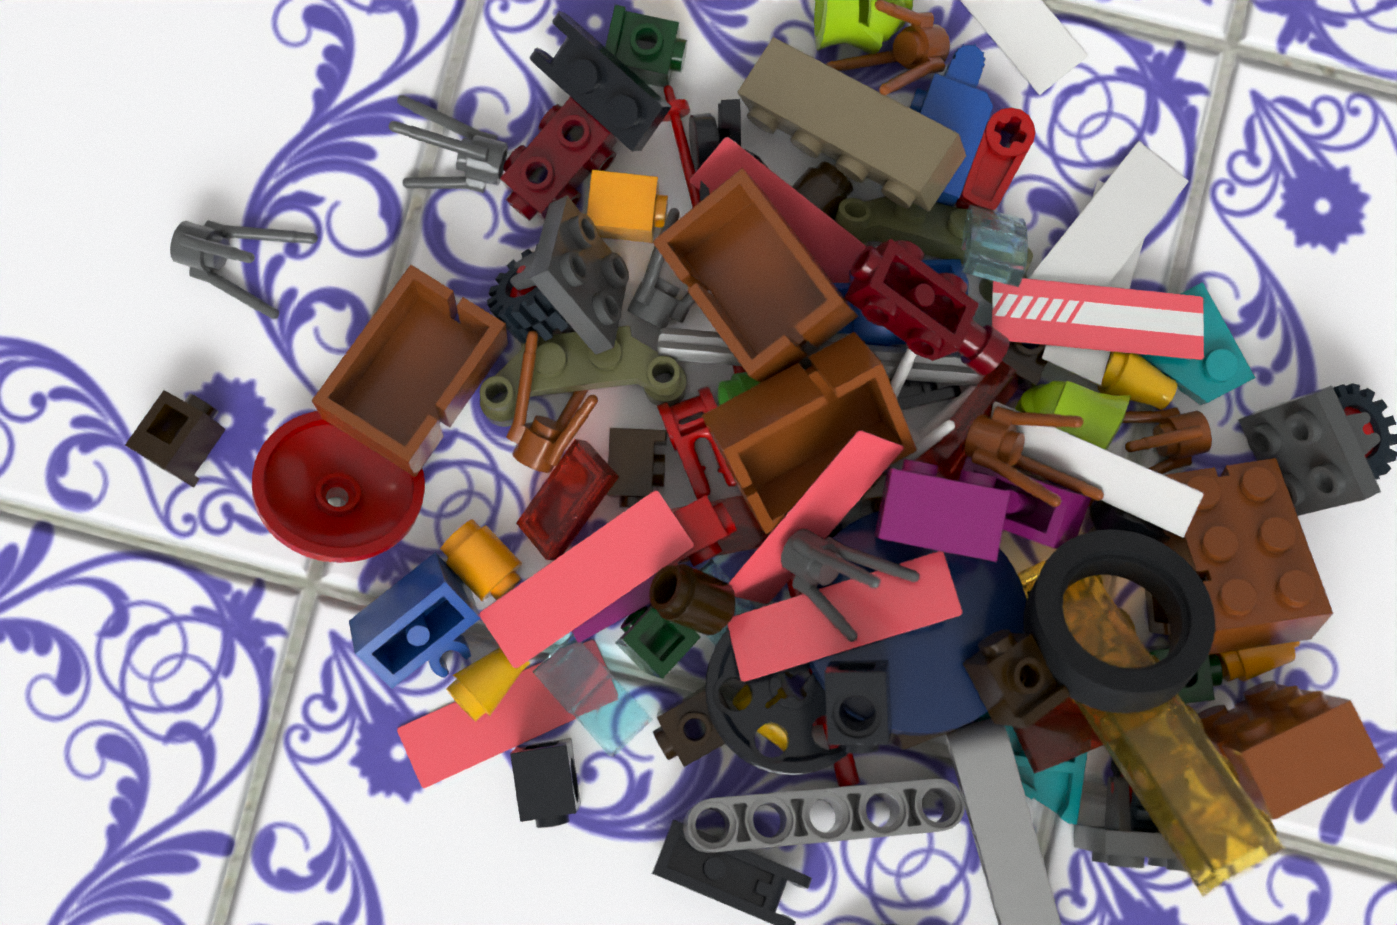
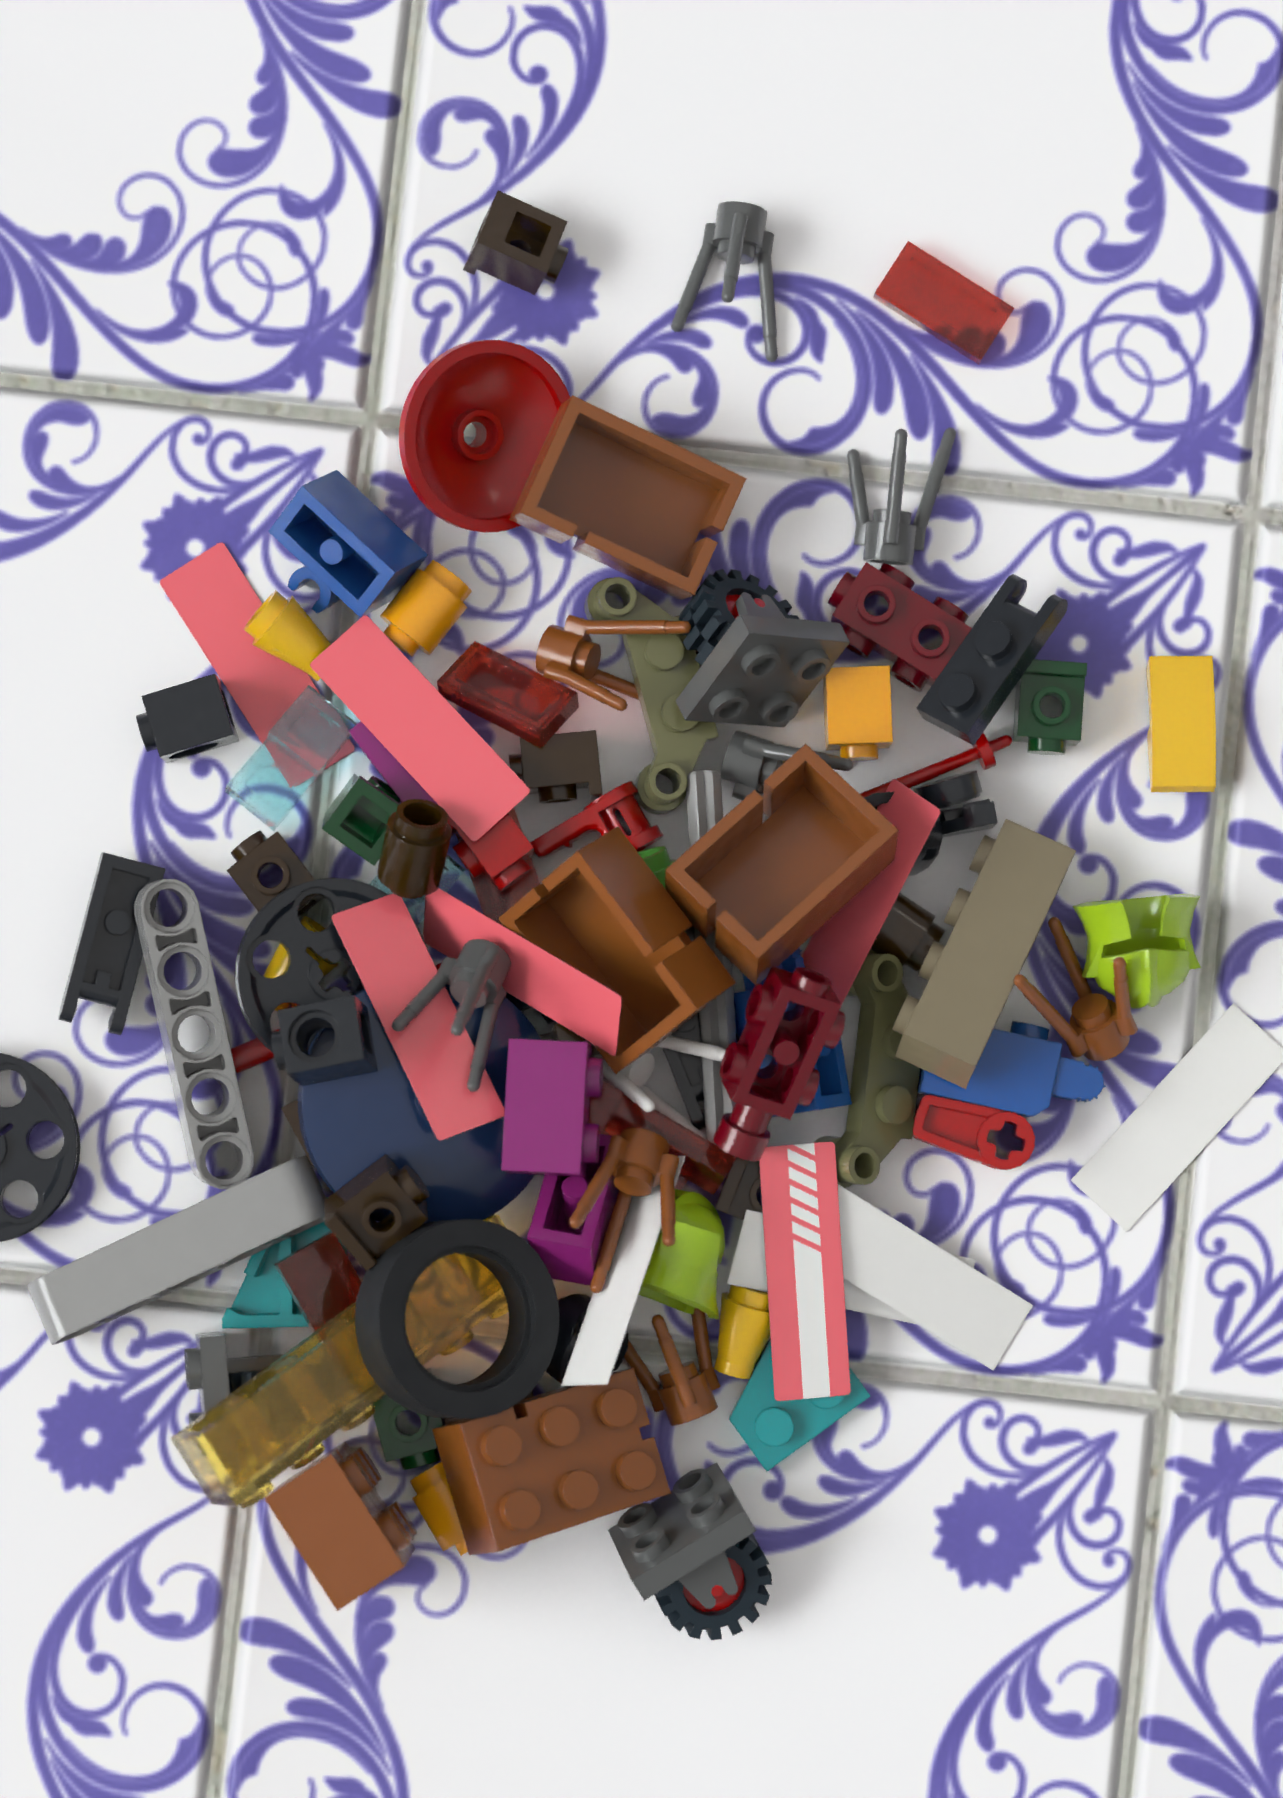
camera: 80 degrees right, 0 degrees up
clear light blue slope [961,205,1028,287] -> none
none -> clear red tile [873,241,1014,364]

